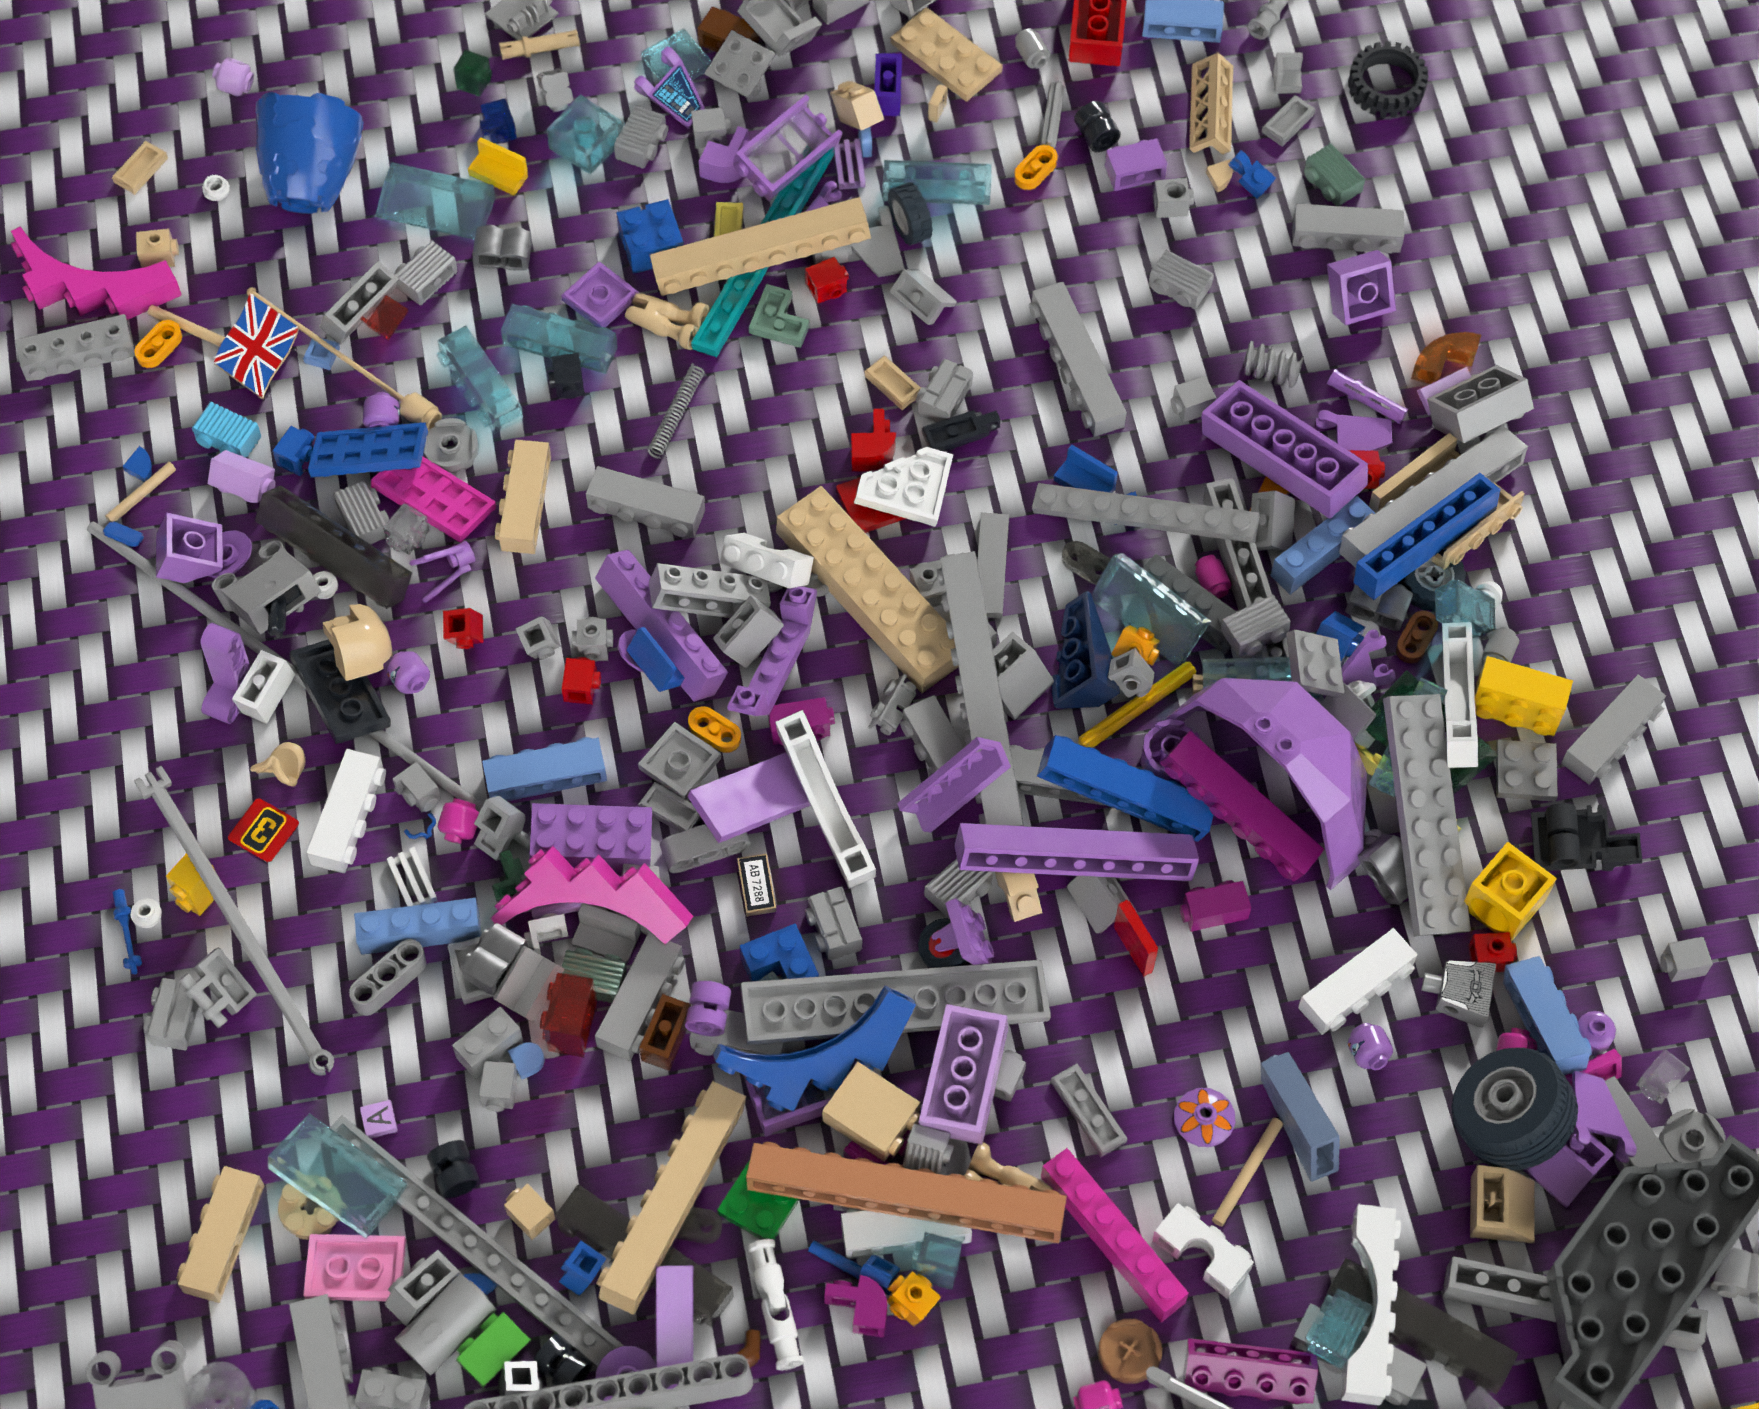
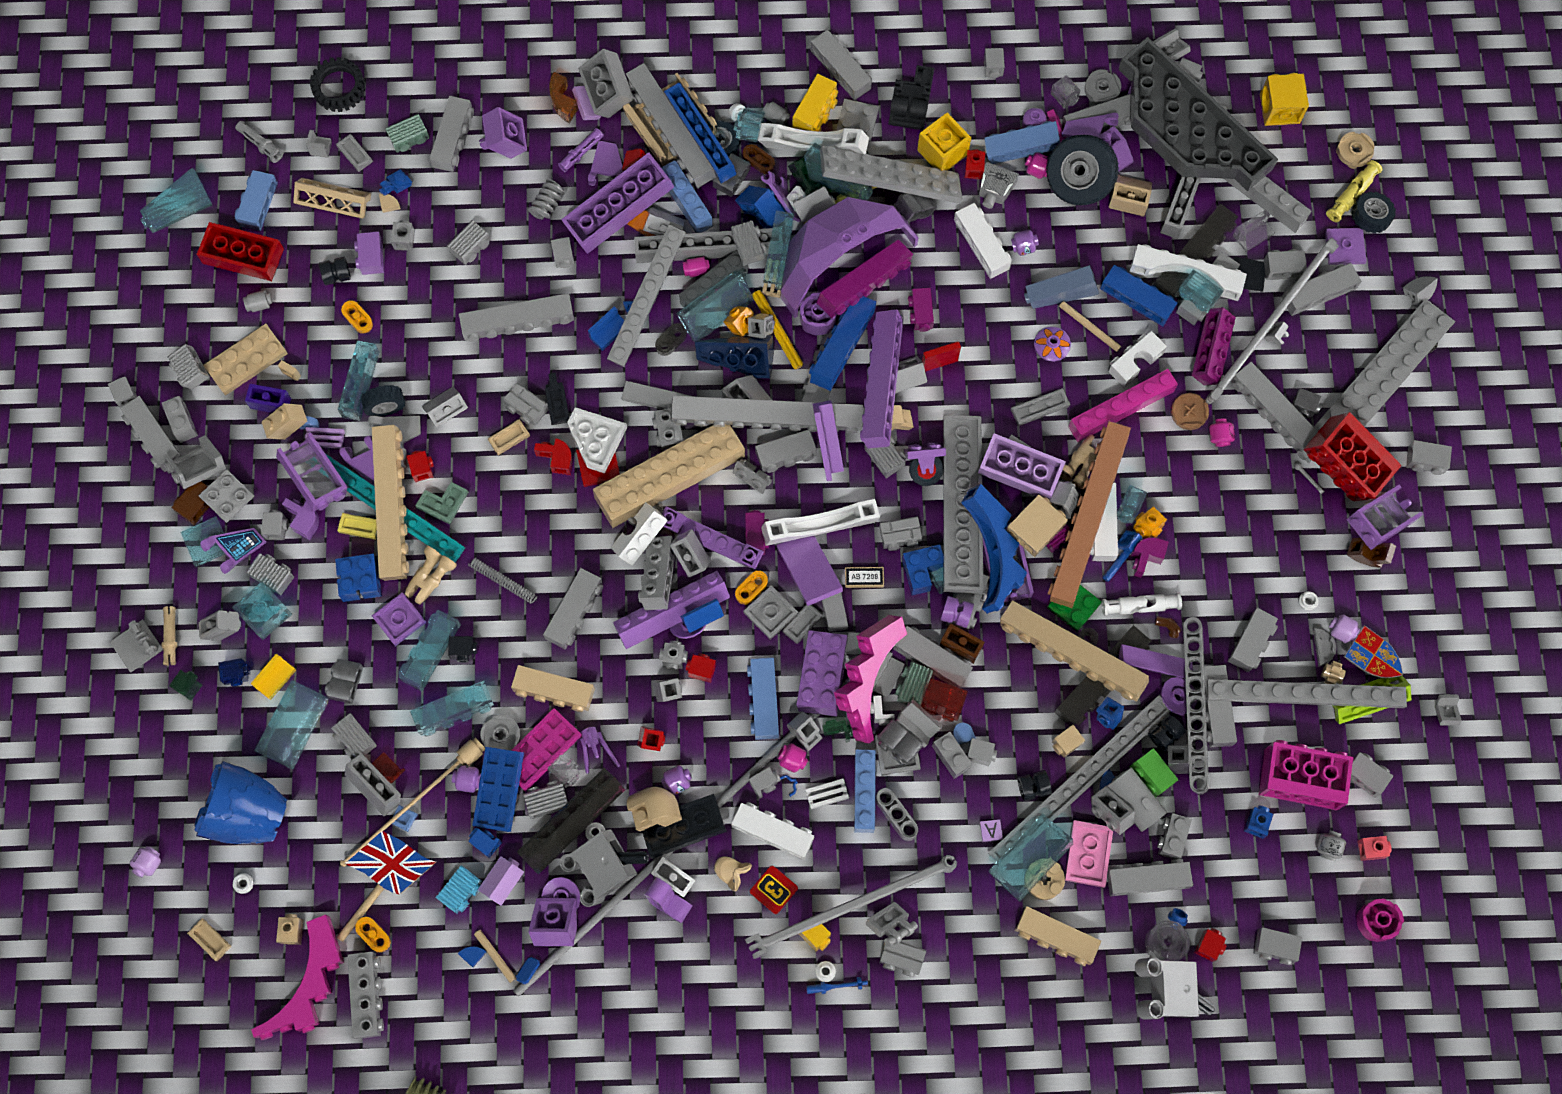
camera: 80 degrees left, 10 degrees up
light grey axle [1040,81,1065,148] -> none
light grey plate [1286,629,1345,698] -> none
none -> blue brick [1100,265,1178,327]

